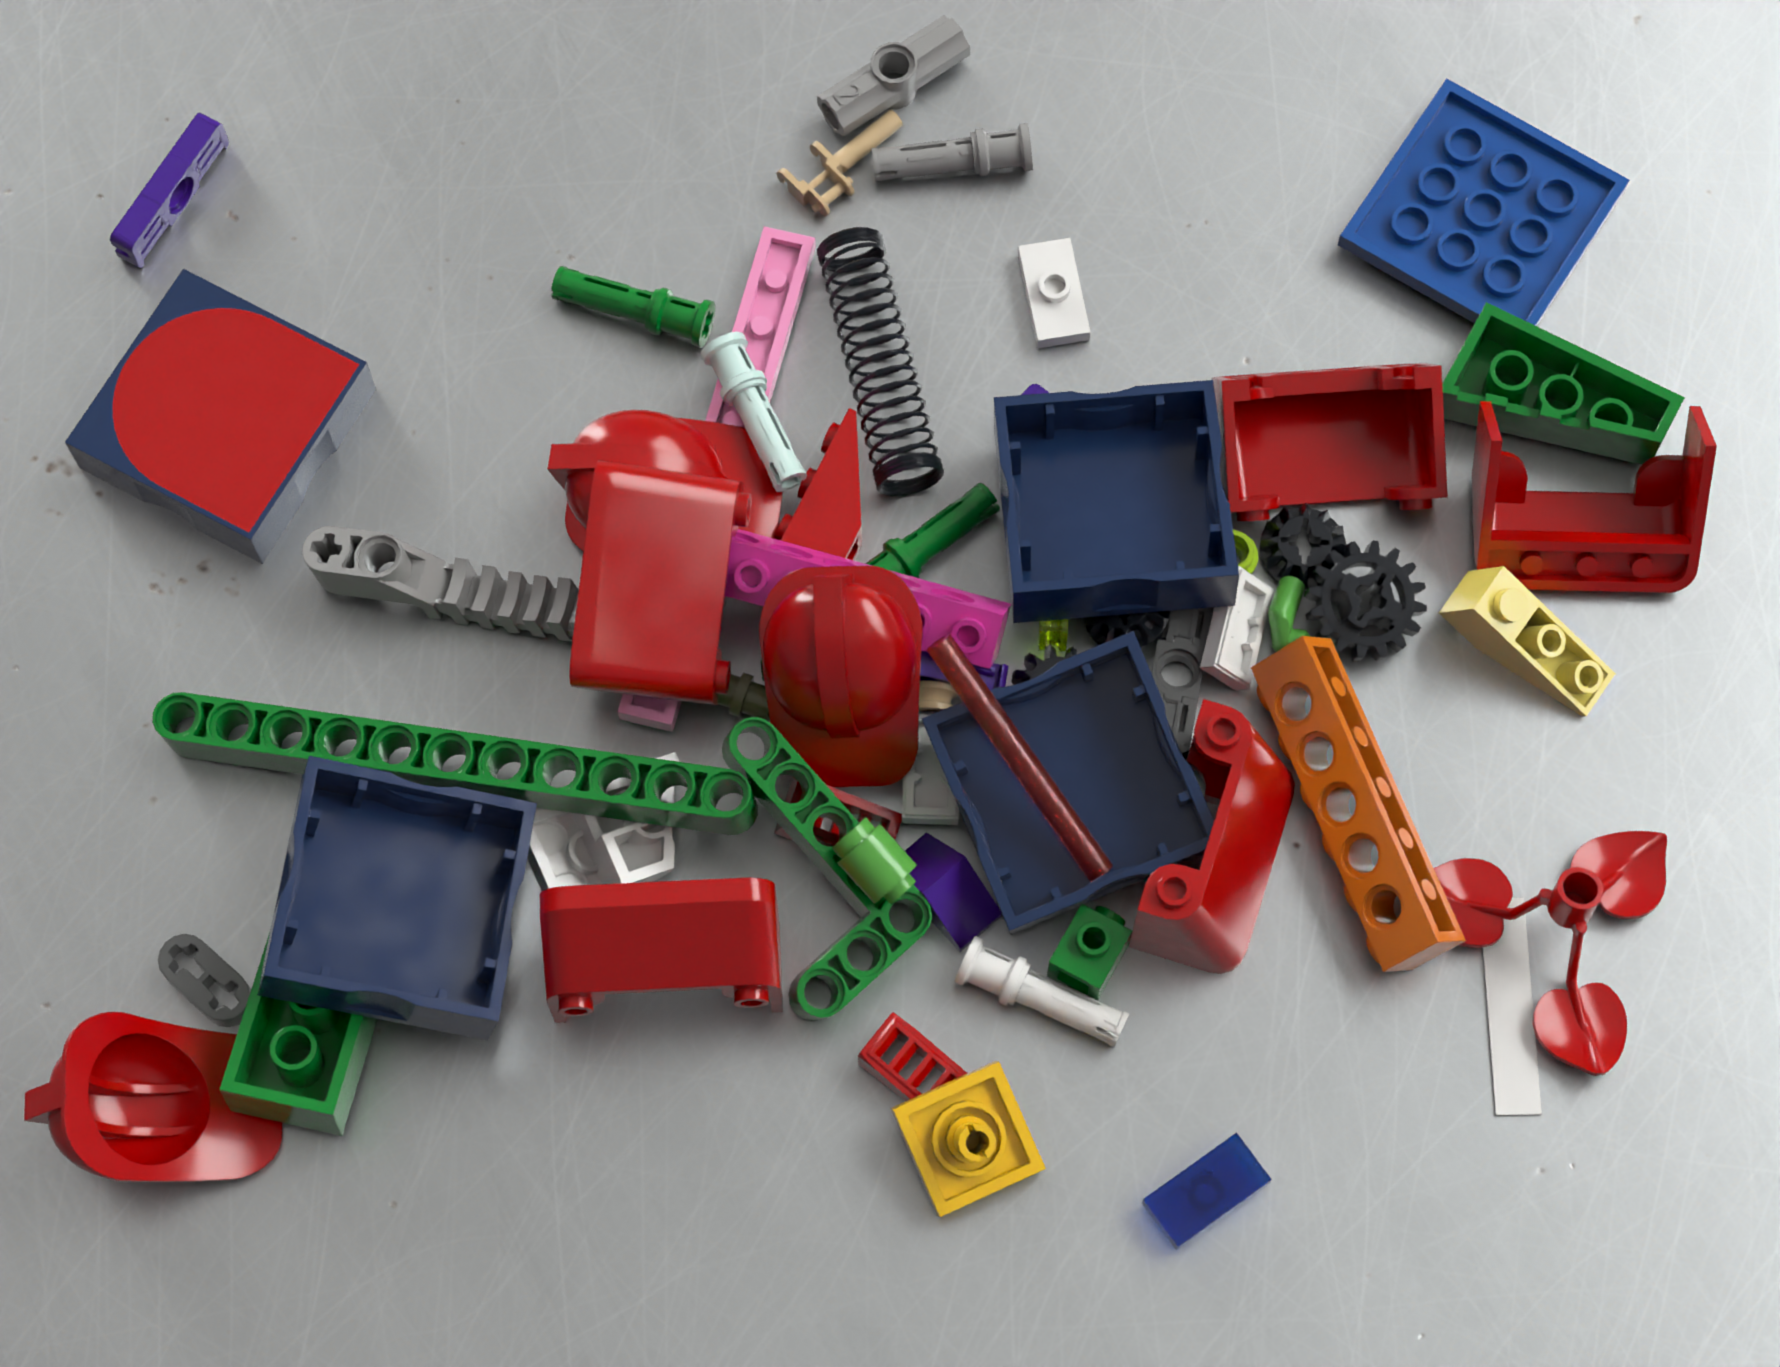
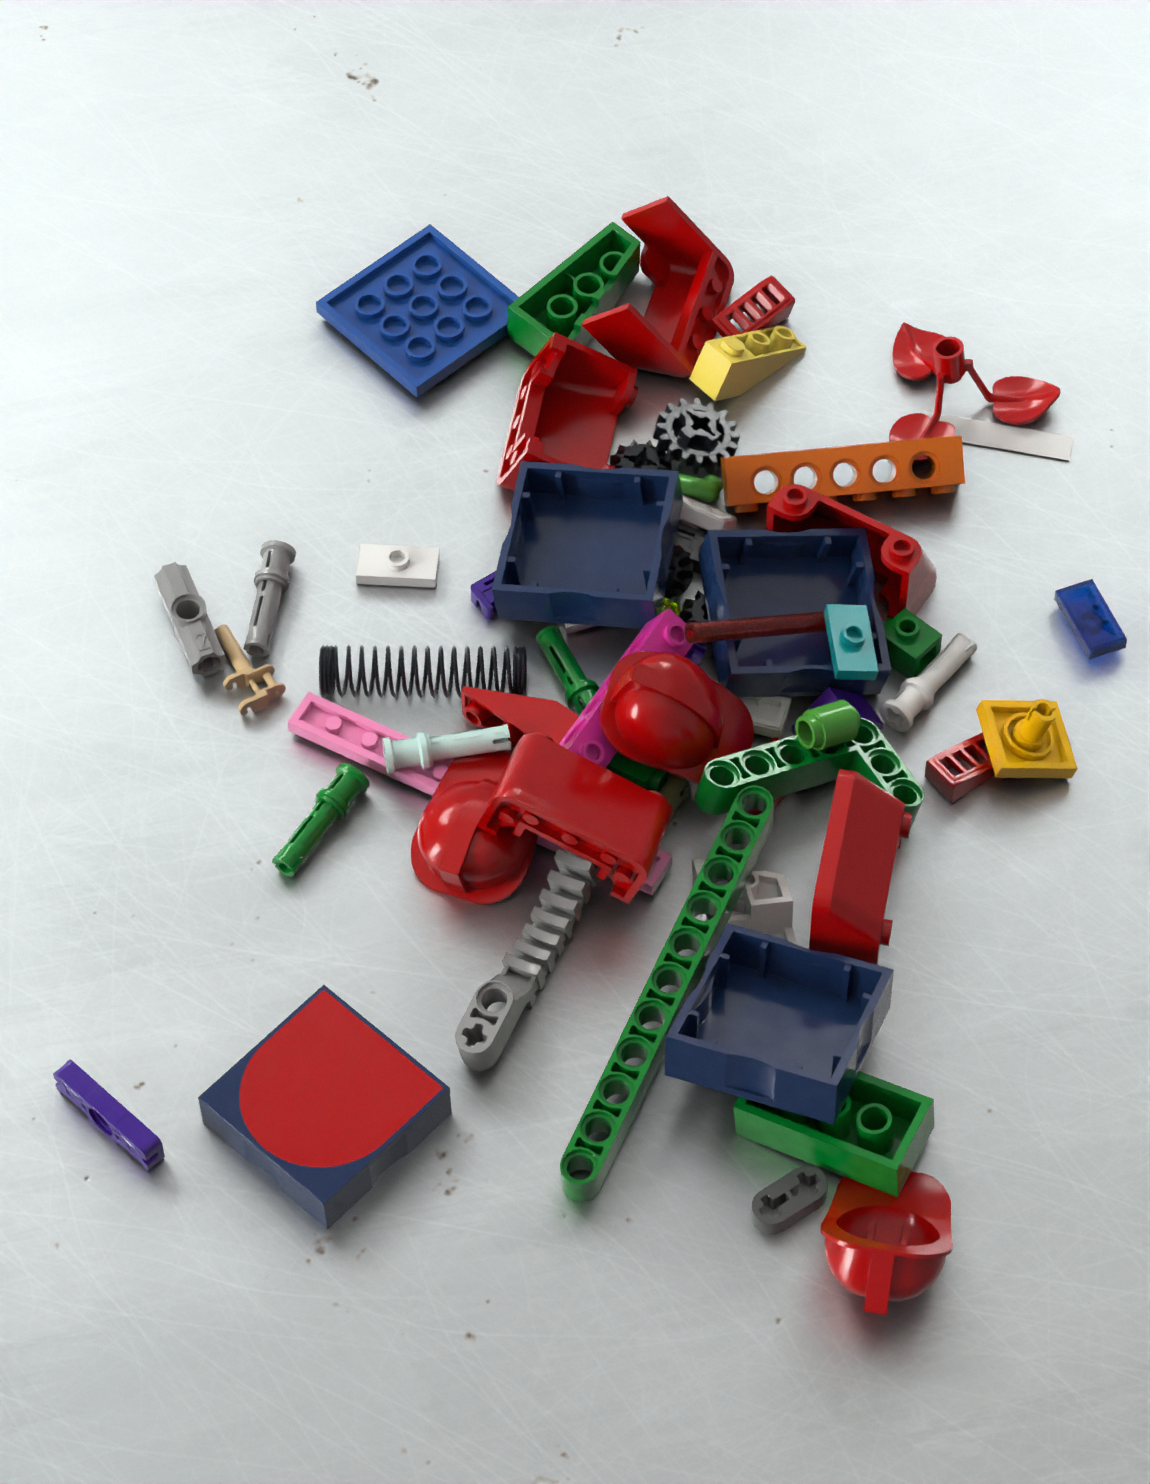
camera: 75 degrees left, 15 degrees down
none -> red slope [710,275,795,337]
none -> teal plate [824,604,879,680]

